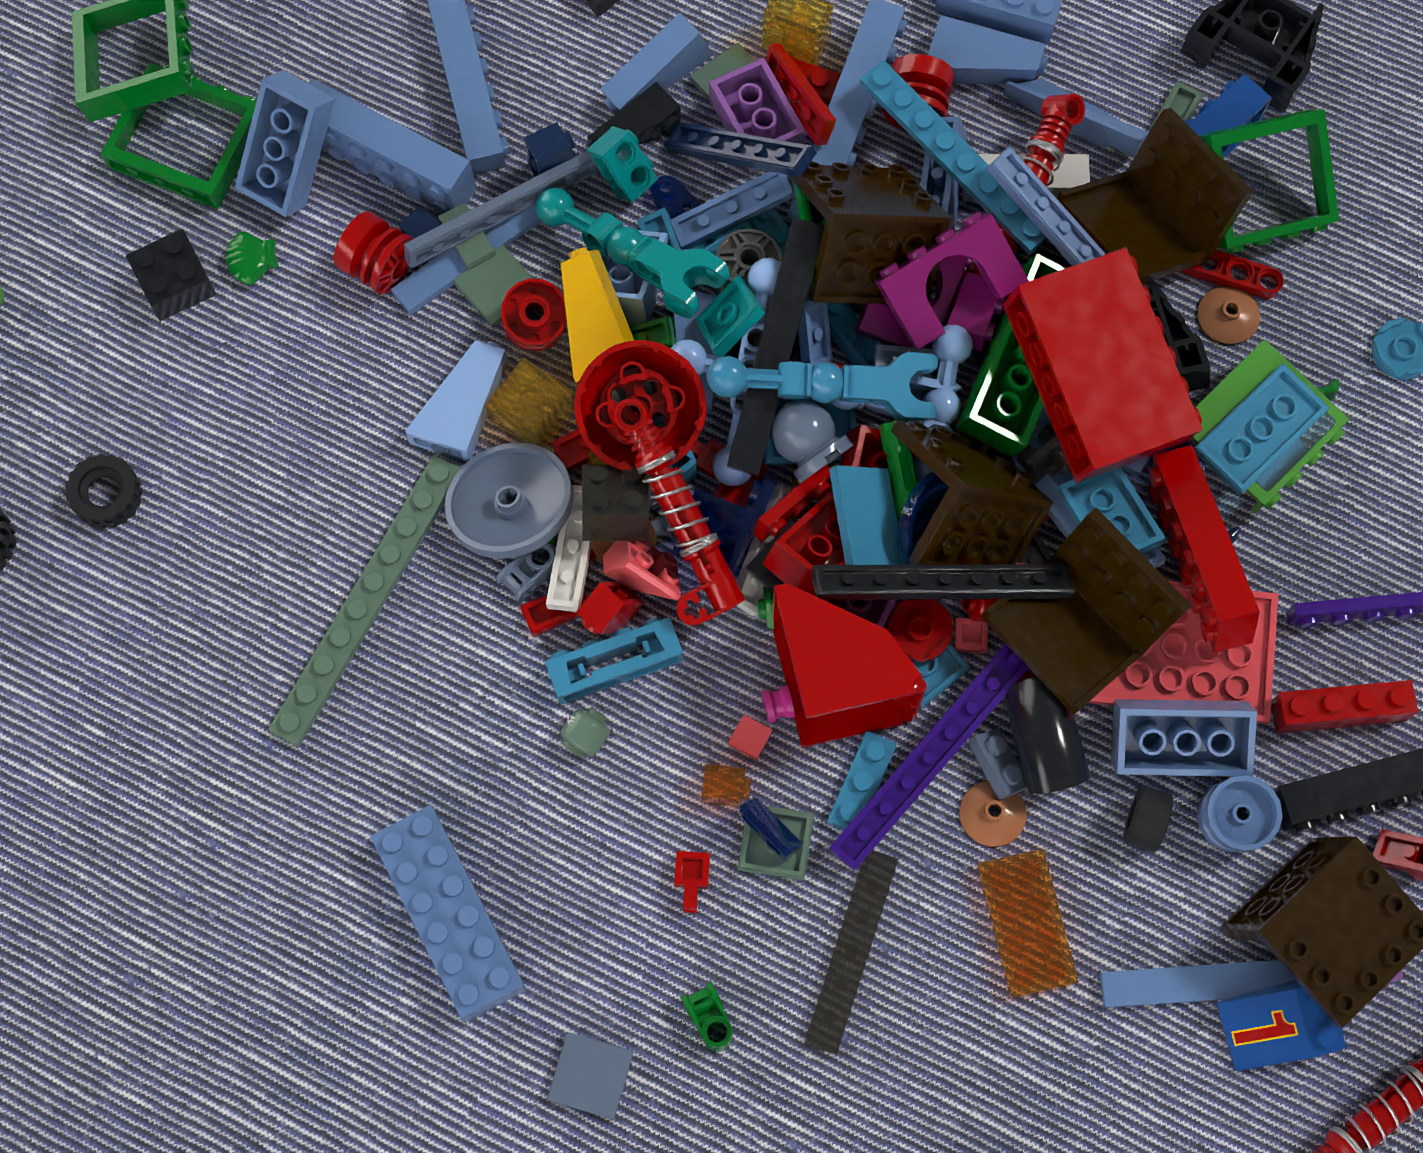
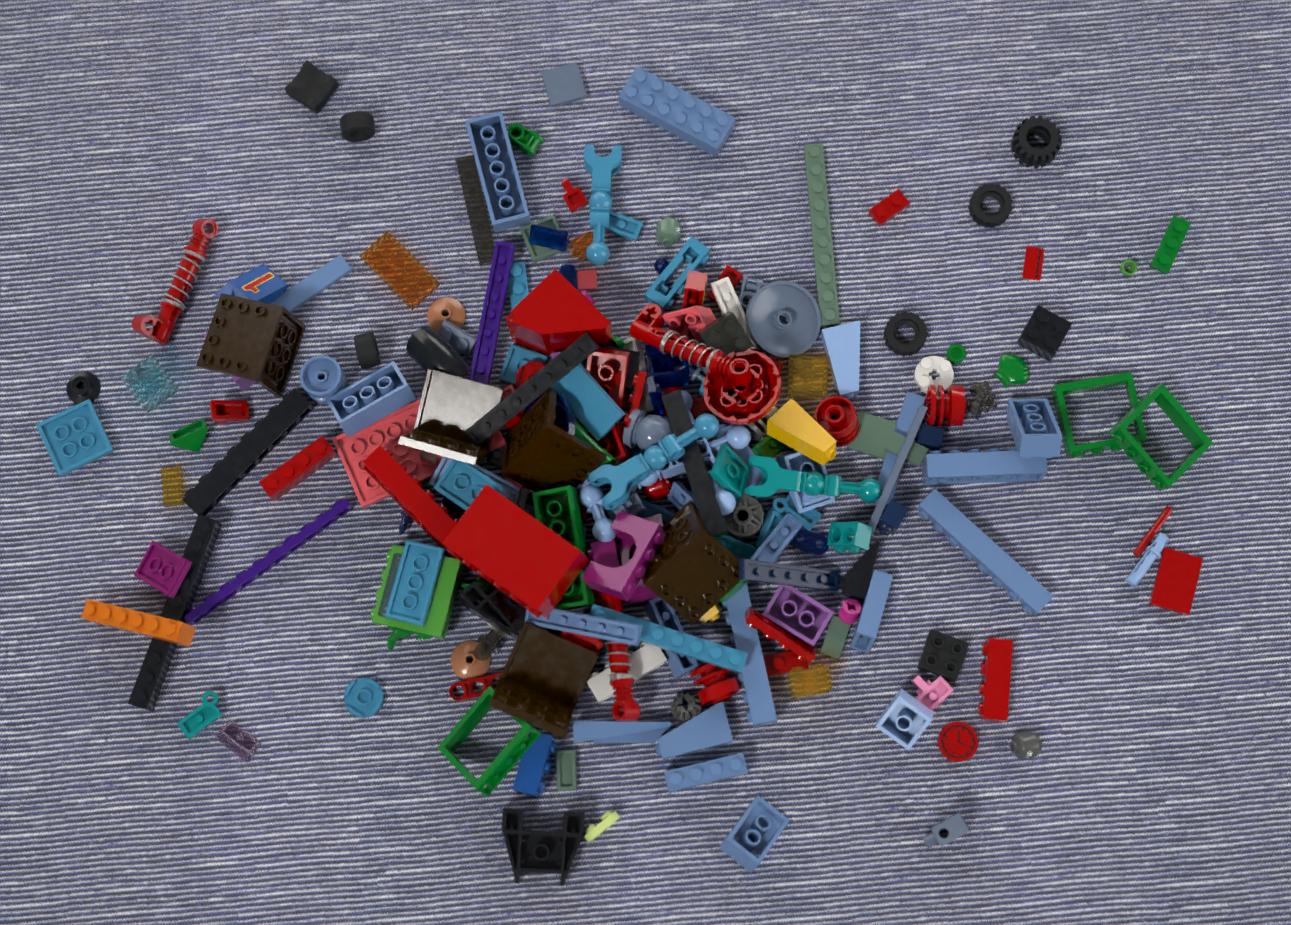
camera: 150 degrees right, 5 degrees up
none -> medium blue brick [465,111,531,233]
none -> clear smoke hips [474,629,503,661]
none -> clear blue brick [558,264,578,289]
none -> dark azure piece [584,144,622,266]
none -> yellowish green plate [584,810,620,843]
none -> dark azure plate [605,211,643,242]
none -> clear blue hinge [654,258,669,274]
none -> dark grey gear [670,691,702,721]
none -> dark pink wheel [838,599,862,624]
none -> red plate [868,189,910,227]
none -> black tyre [883,312,928,357]
none -> white plate [914,356,954,394]
none -> green tile [946,344,966,364]
none -> clear smoke hips [966,380,998,420]
none -> red sticker [1022,246,1045,281]

